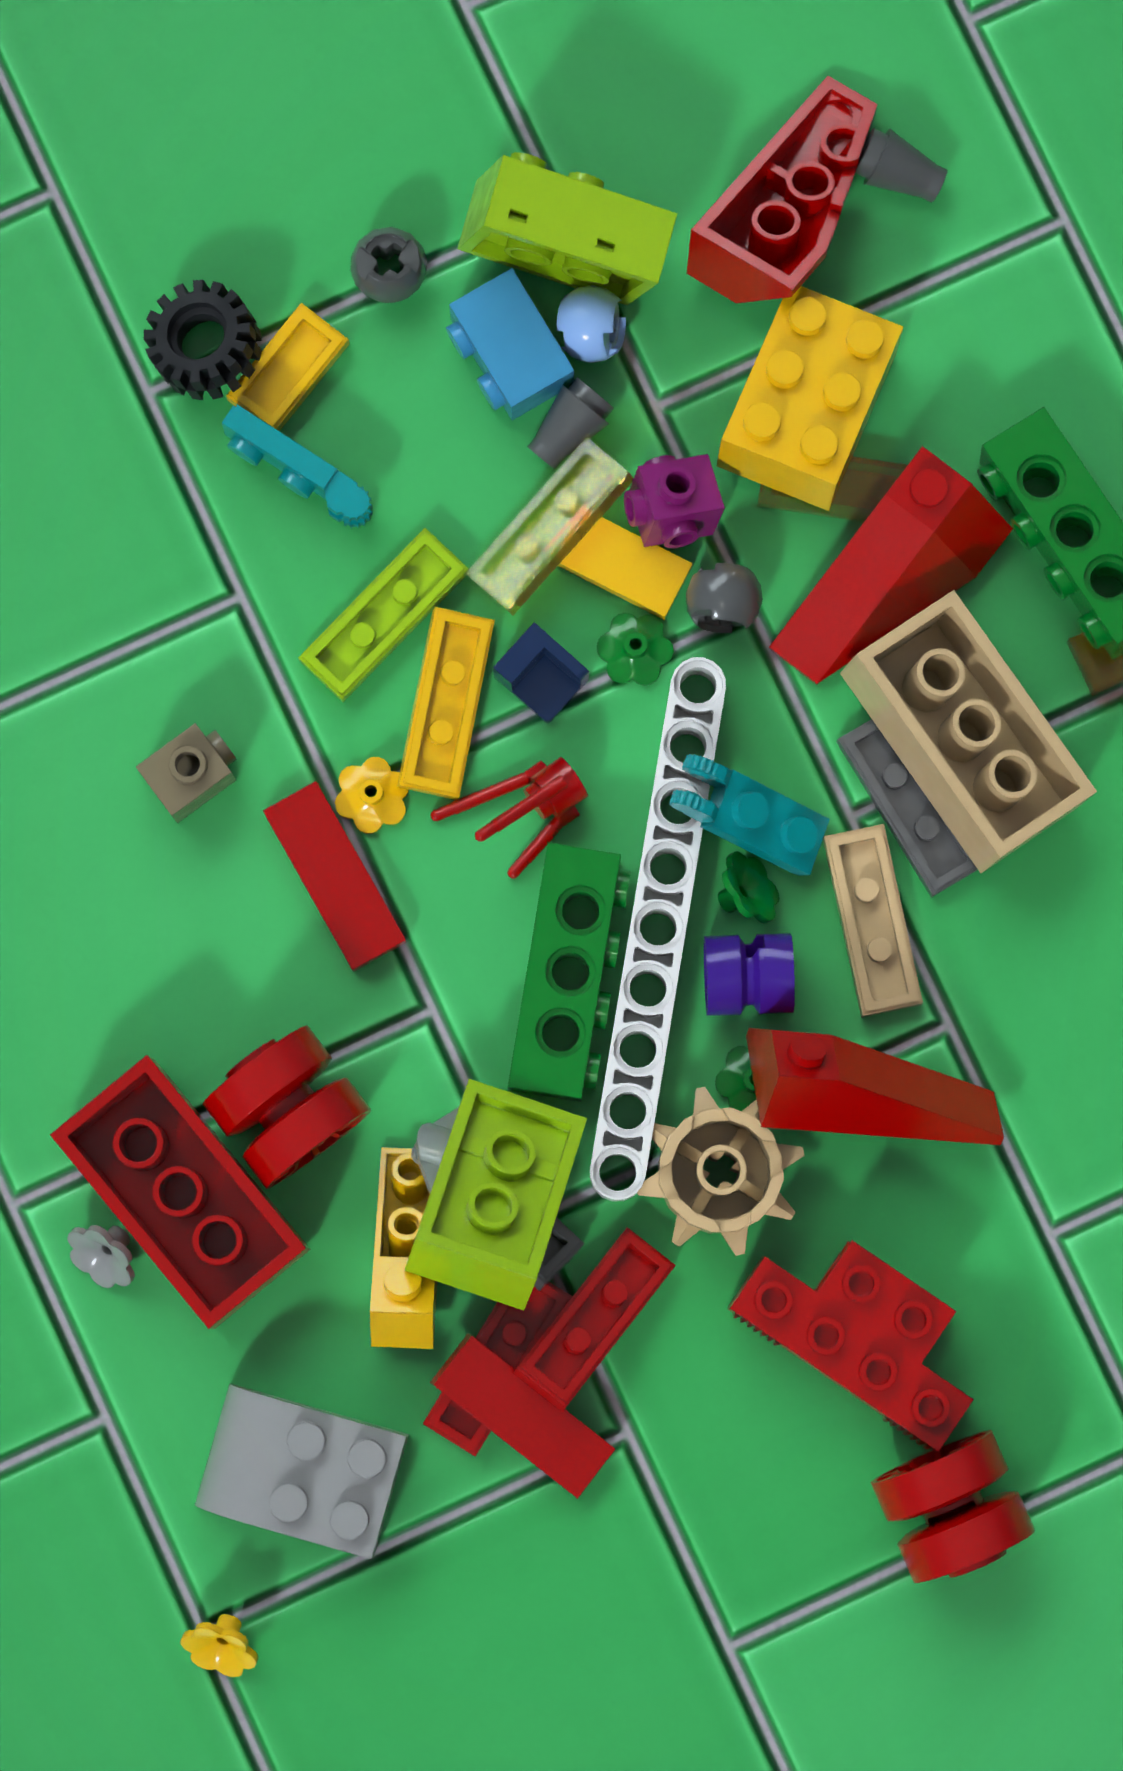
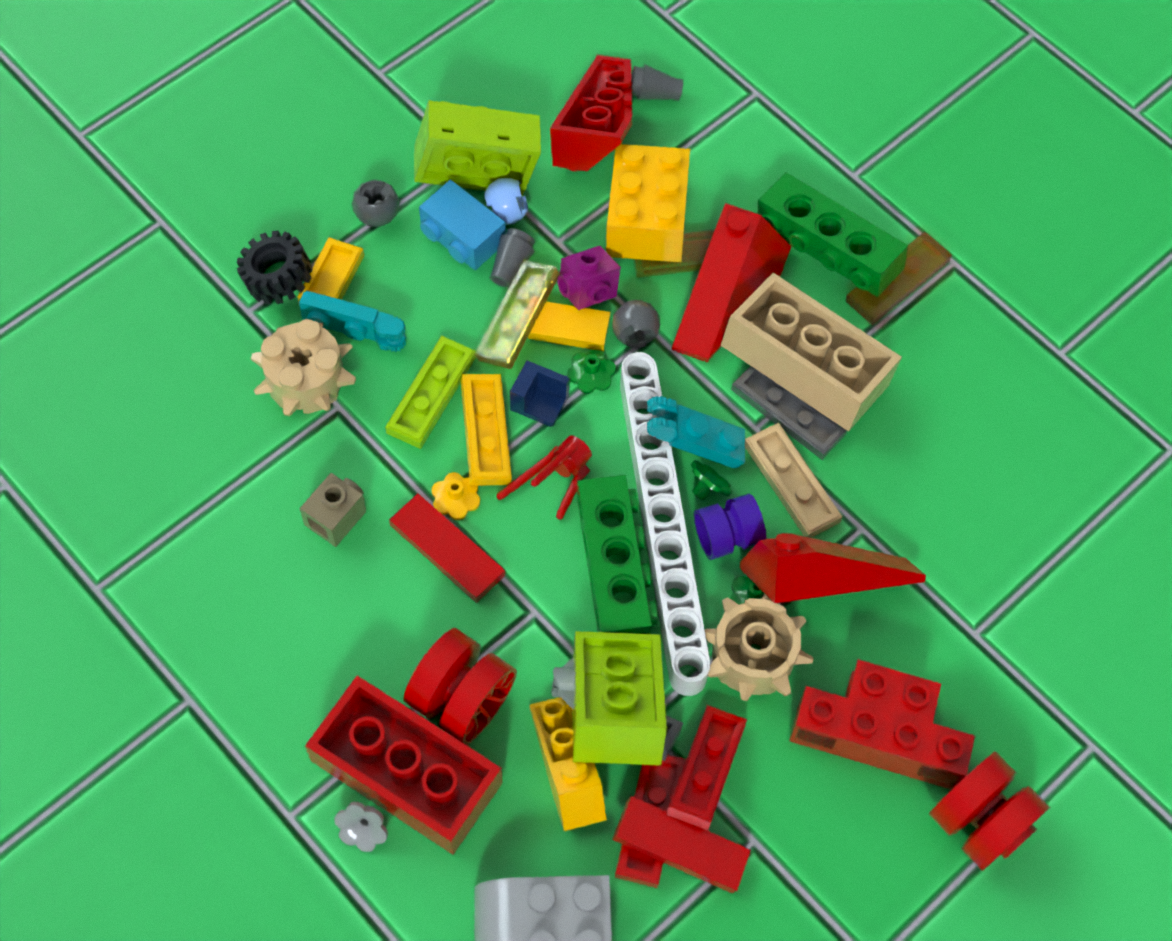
camera: 20 degrees left, 20 degrees down
none -> tan brick [251,319,356,417]

